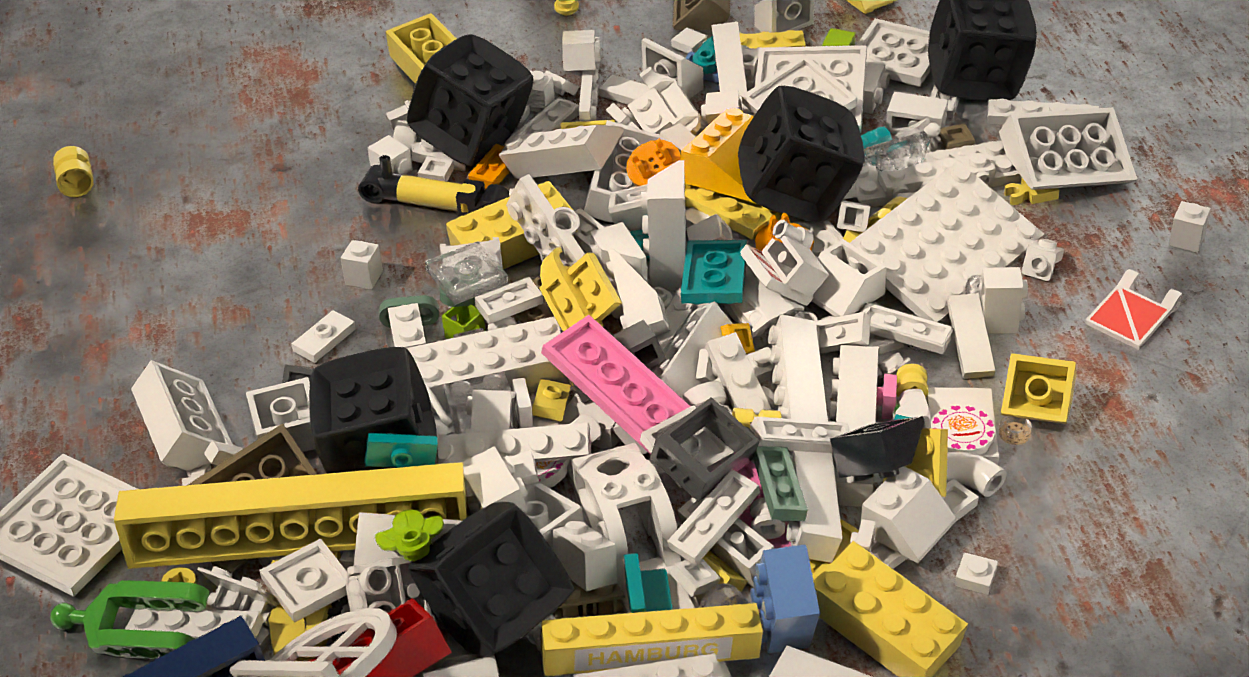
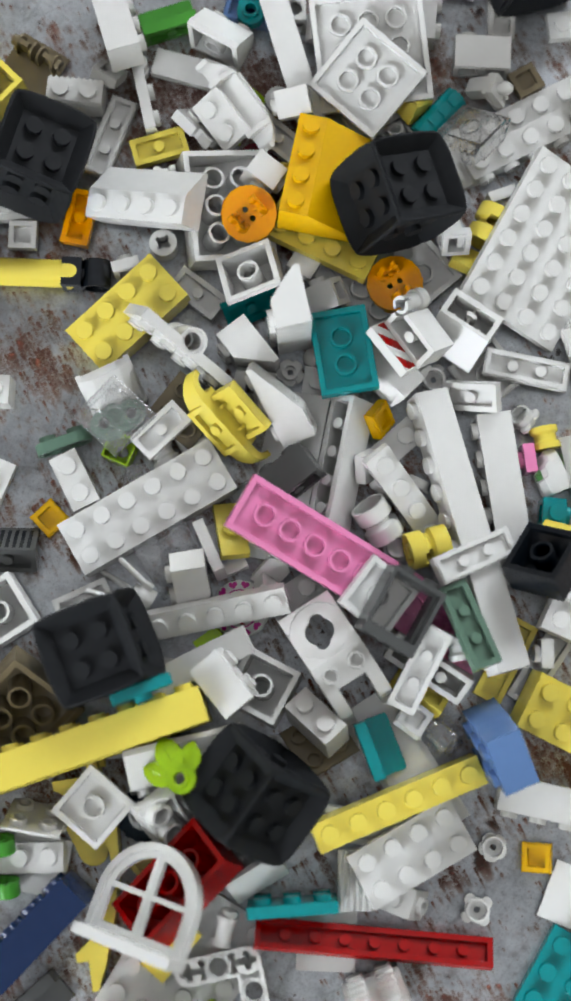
camera: 15 degrees left, 40 degrees up
none -> bright green panel [138,0,196,47]
none -> white wheel [149,229,179,262]

